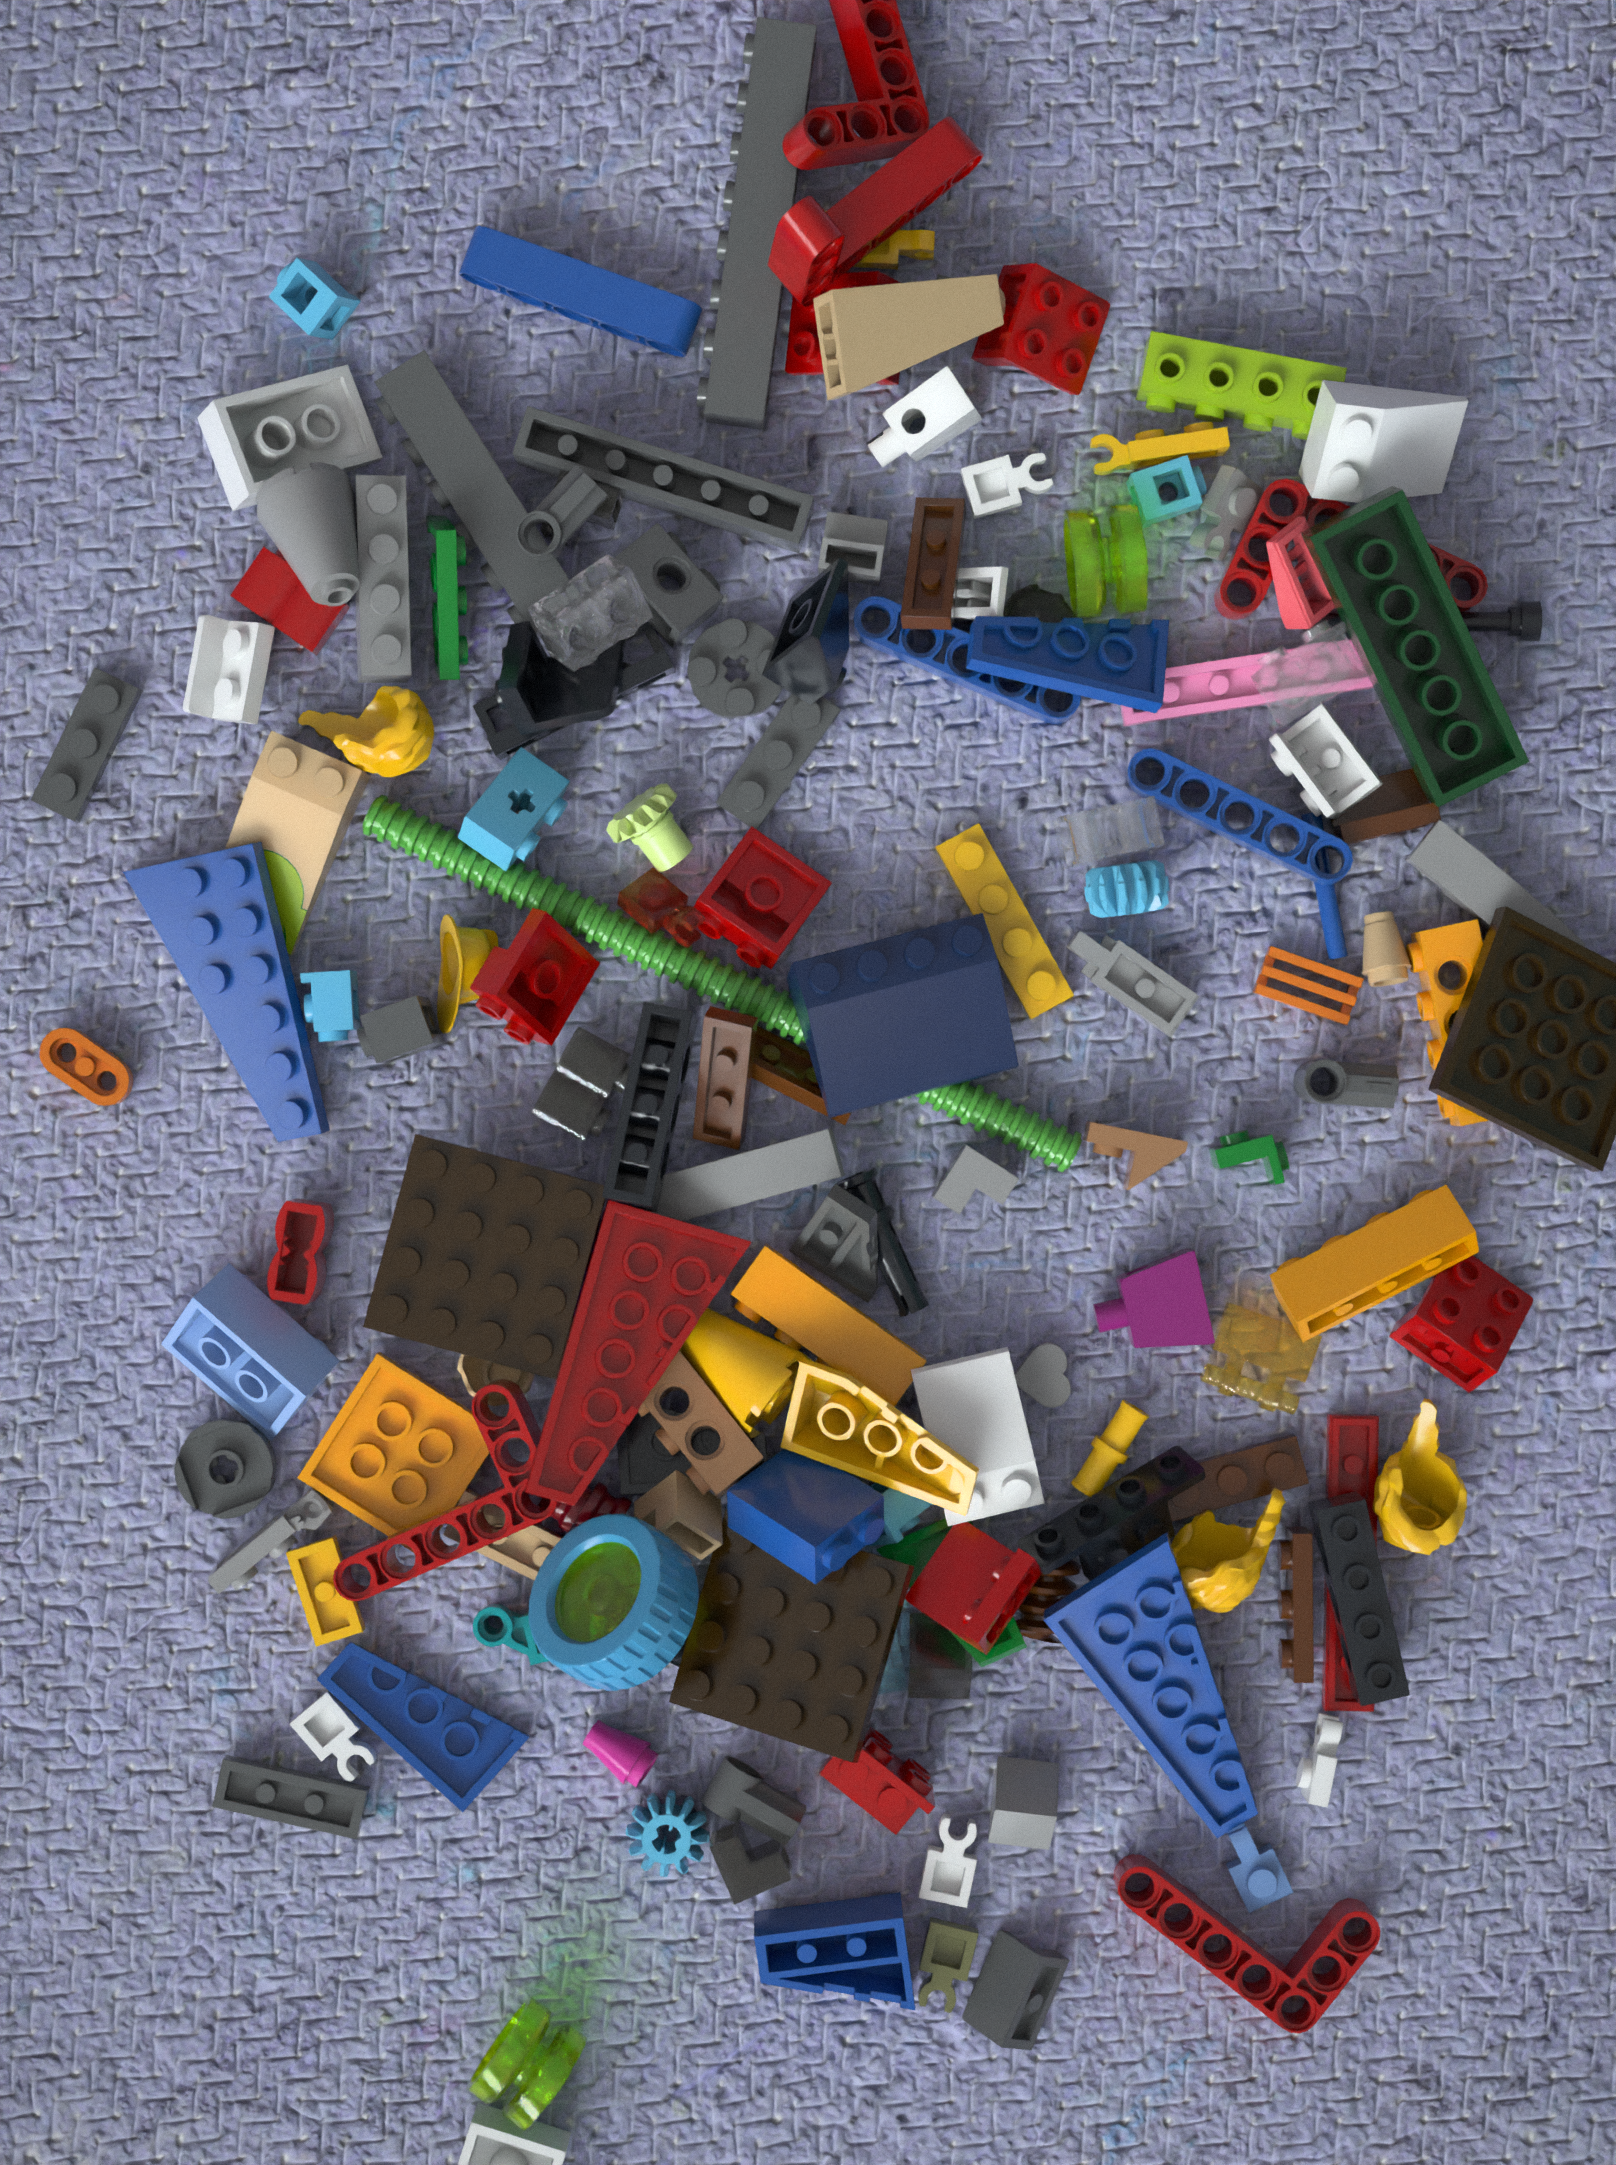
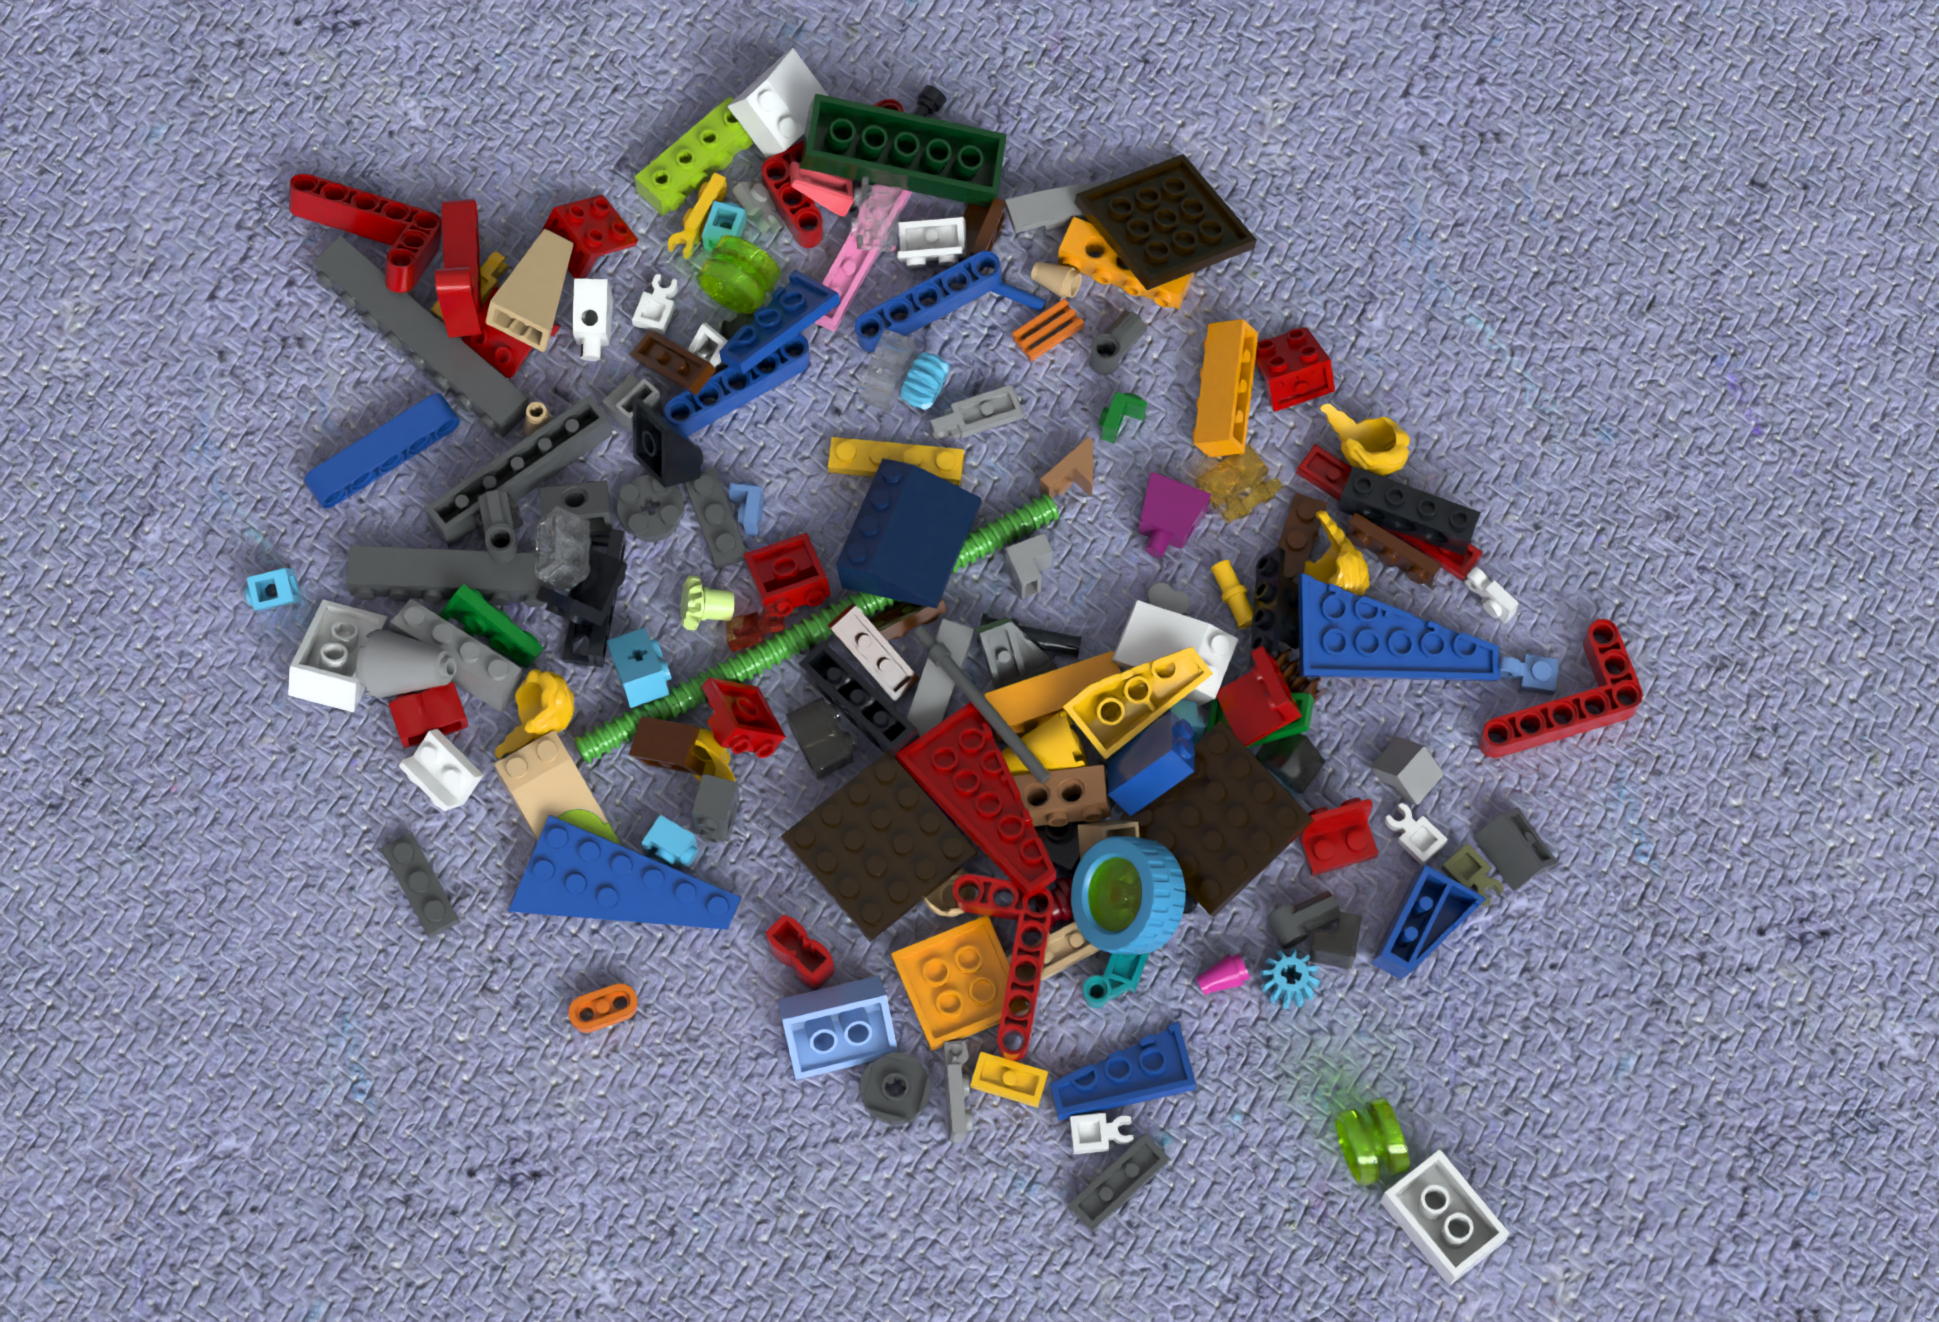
camera: 55 degrees left, 20 degrees down
none -> tan cone [523,402,554,437]
none -> reddish brown panel [629,716,706,776]
none -> medium blue bracket [728,481,764,537]
none -> dark grey bar [913,625,1051,784]

